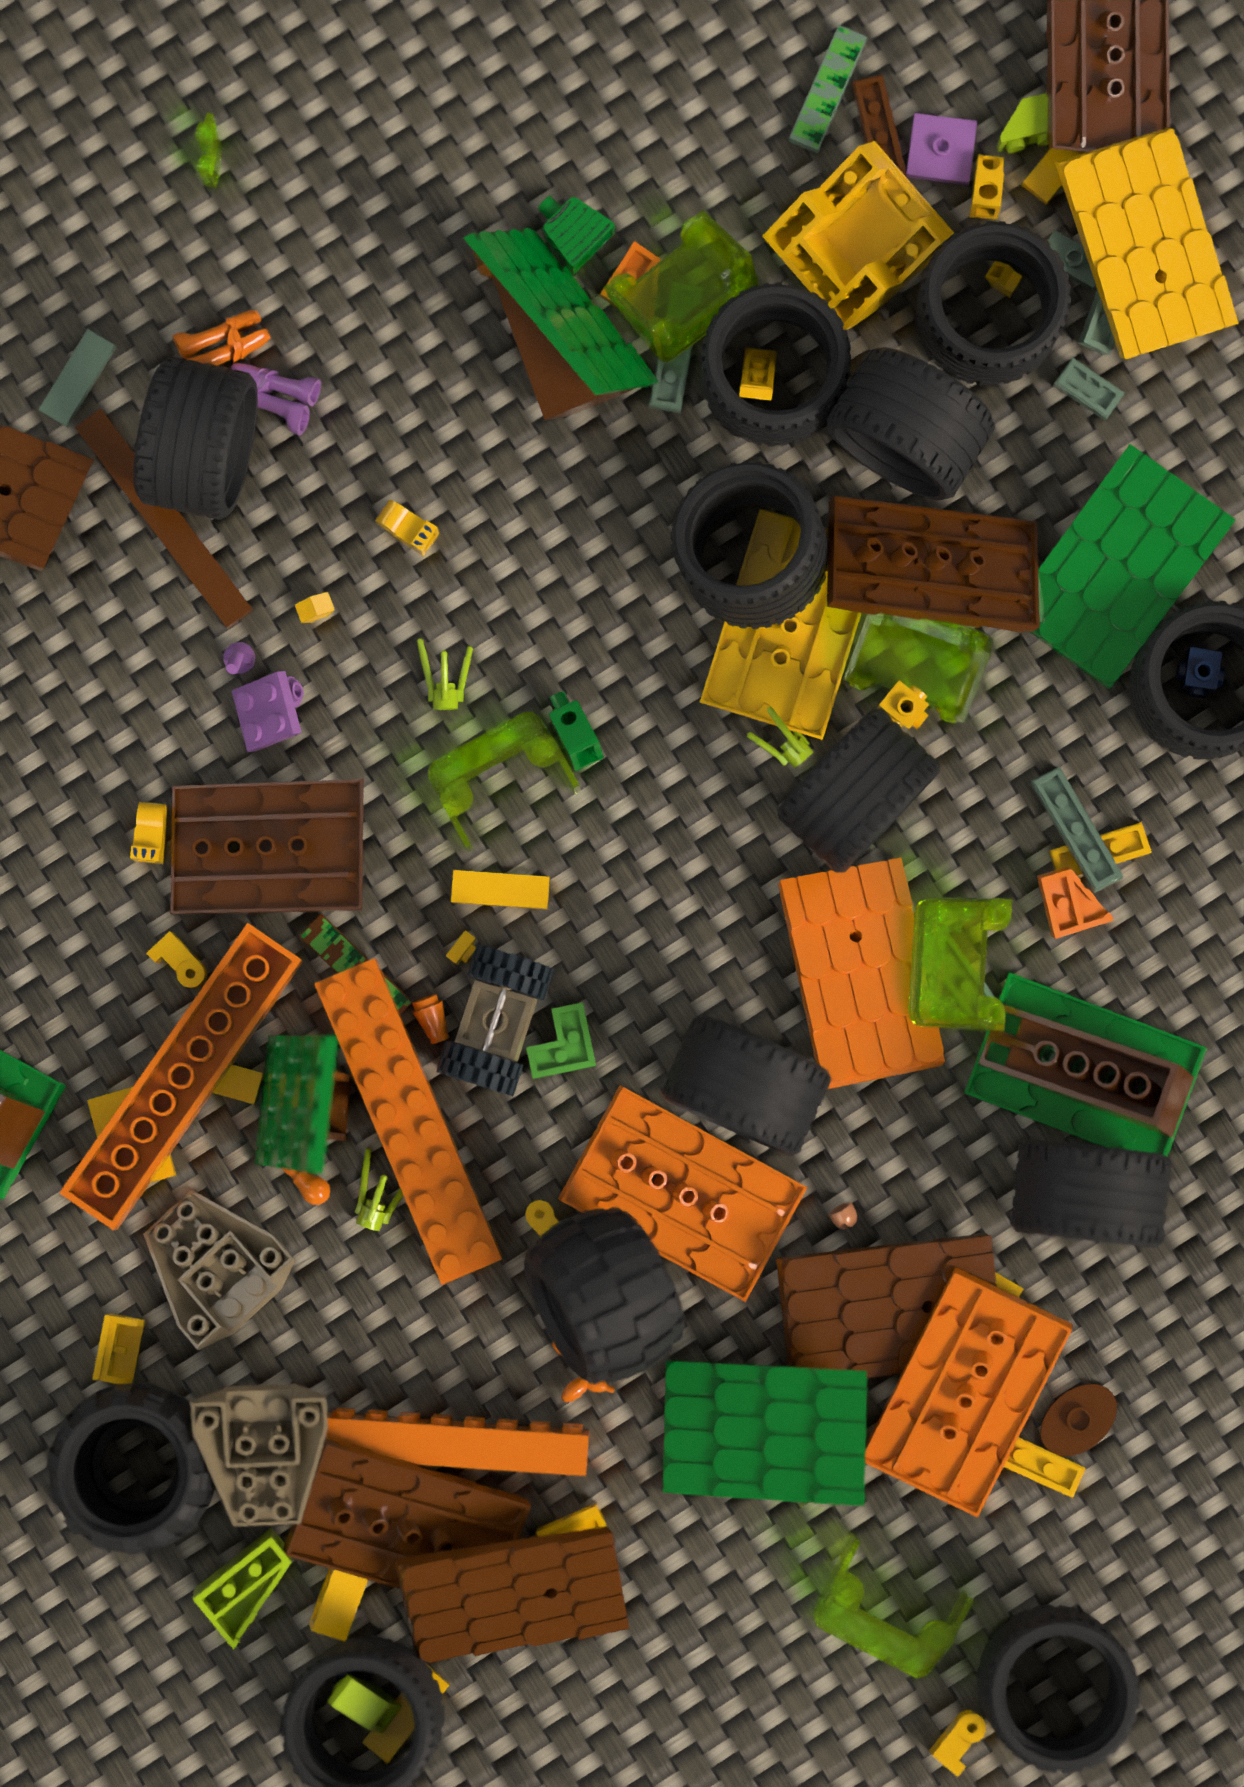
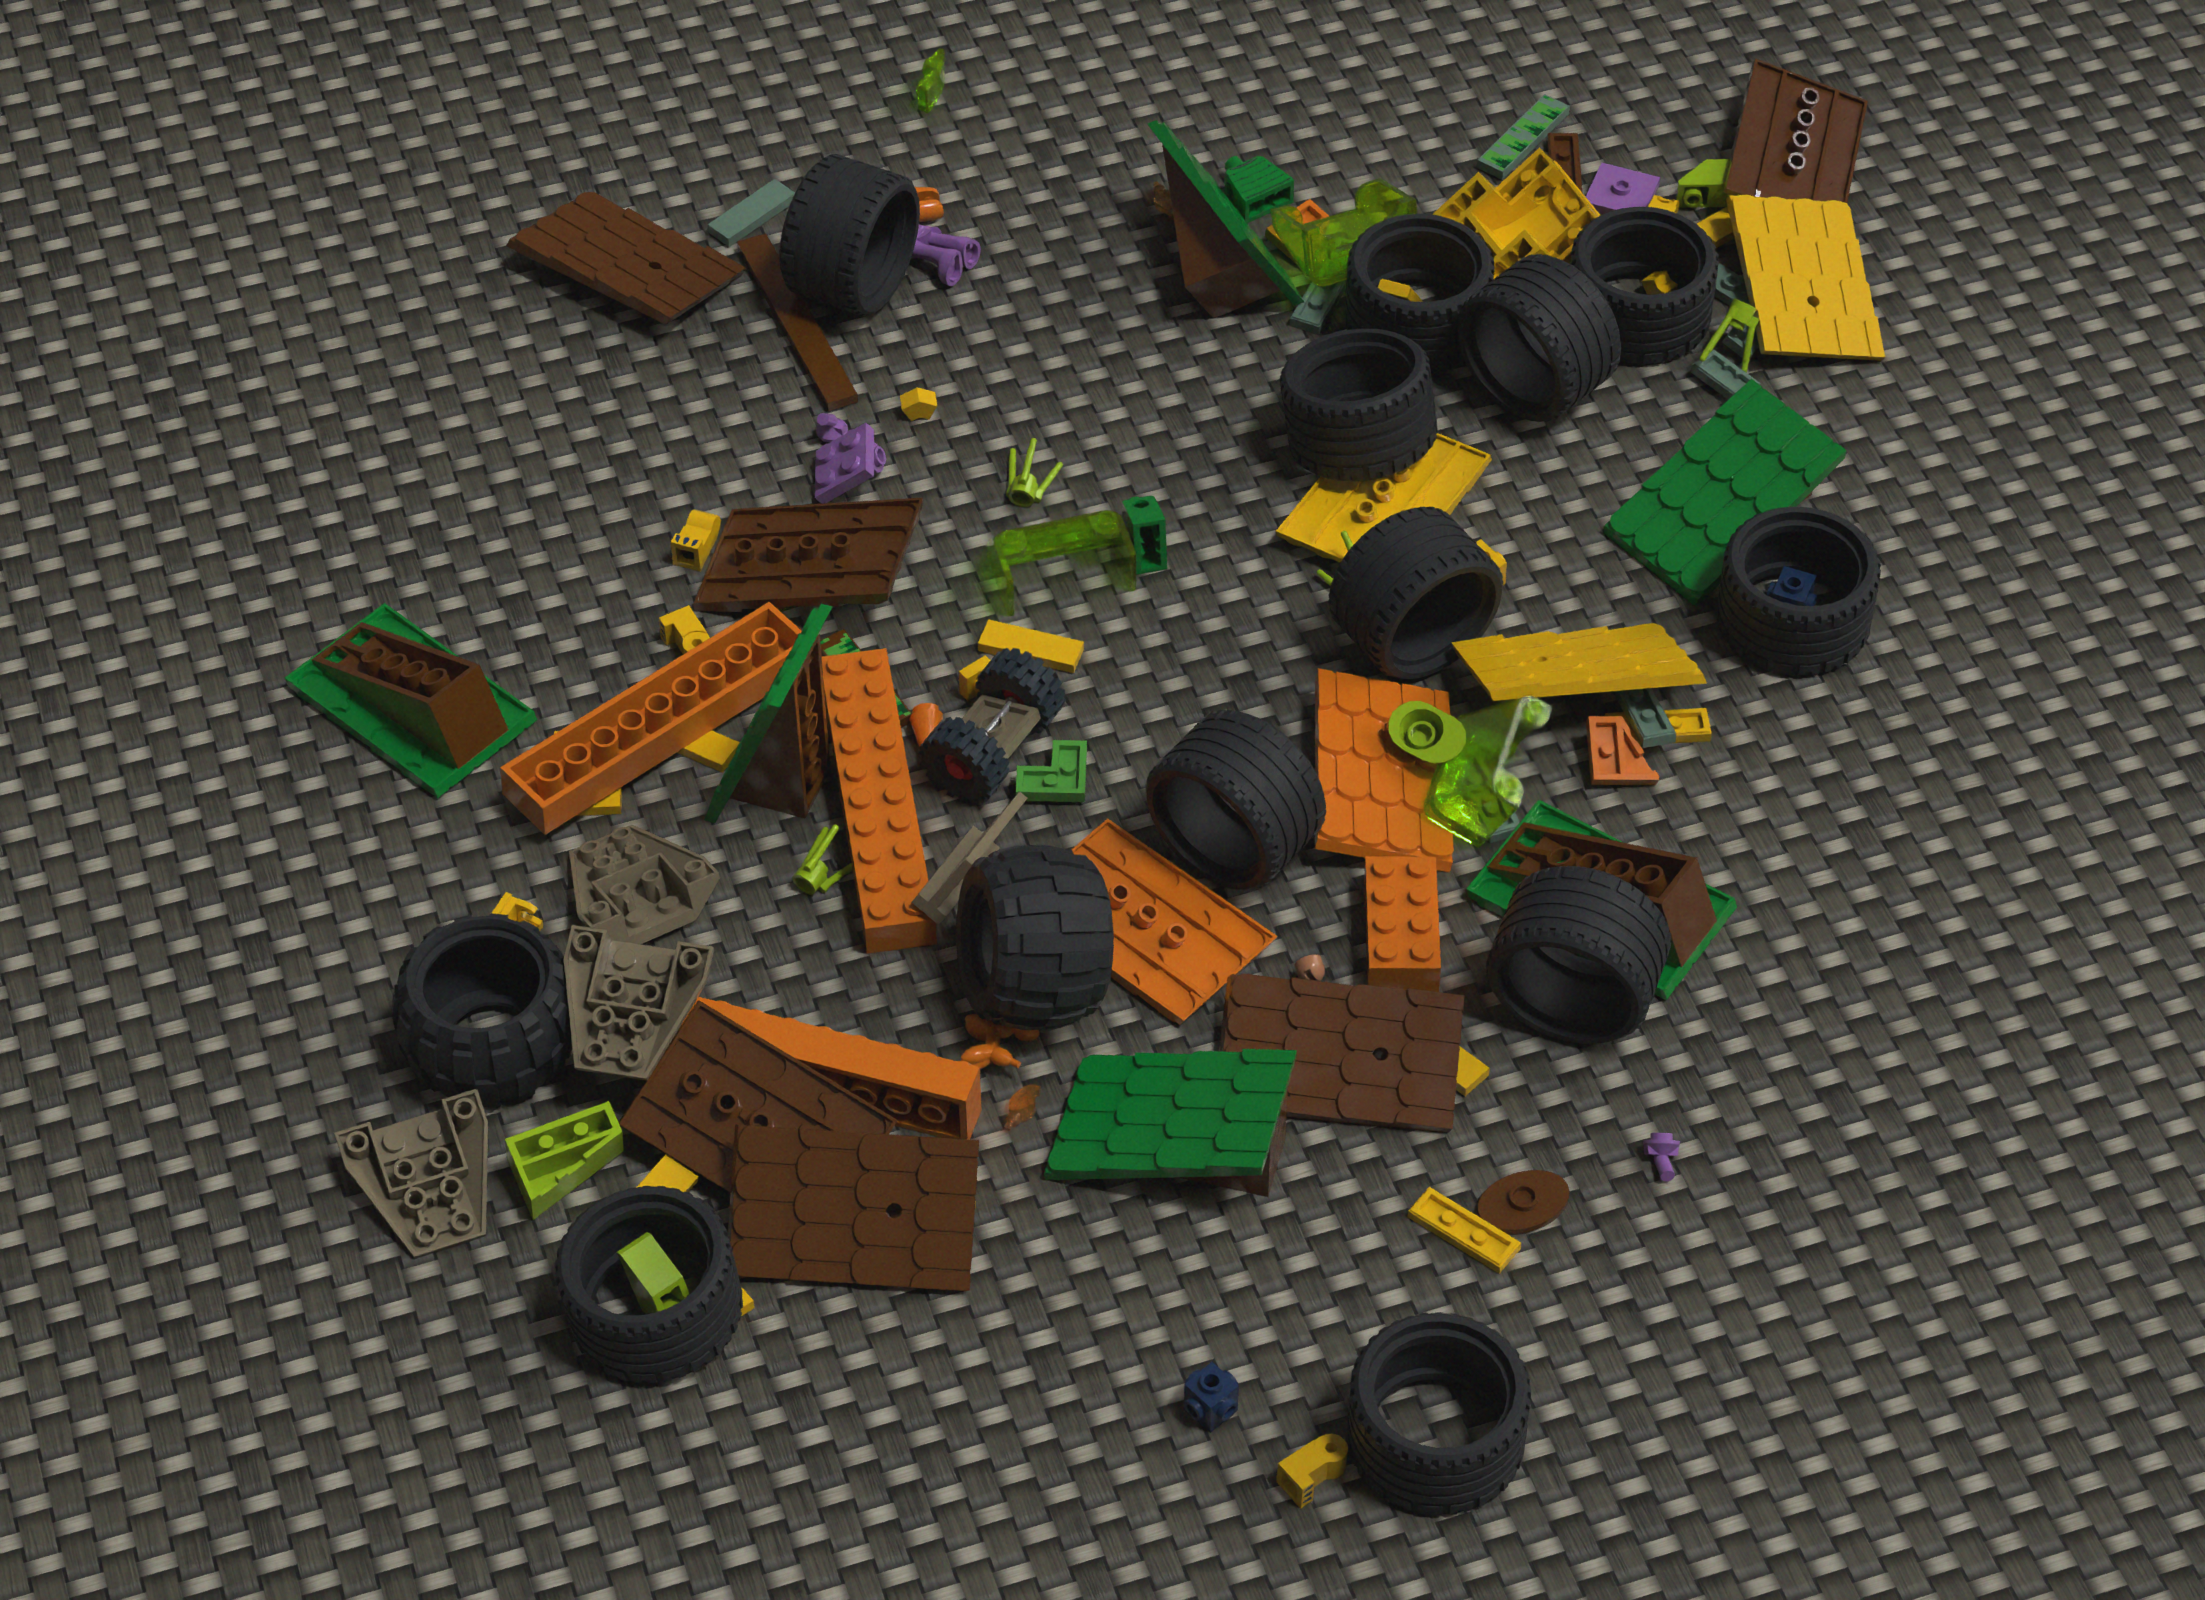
camera: 10 degrees right, 35 degrees down
orange piece [281,1168,330,1205] -> none
yellow leg [375,499,439,556] -> none
clear neon green windscreen [813,1533,974,1678] -> none
reddish brown piece [827,496,1040,633] -> none
clear neon green windscreen [843,613,994,723] -> none
orange piece [865,1267,1073,1518] -> none
none -> dark tan wedge [334,1089,488,1259]
none -> dark tan fence [912,791,1027,925]
none -> clear orange piece [1004,1084,1041,1131]
none -> dark blue brick [1184,1362,1239,1433]
none -> orange brick [1364,856,1441,992]
none -> lime piece [1388,701,1466,764]
none -> yellow piece [1451,623,1707,701]
none -> medium lavender plate [1643,1133,1680,1182]
none -> lime plant [1699,299,1760,373]

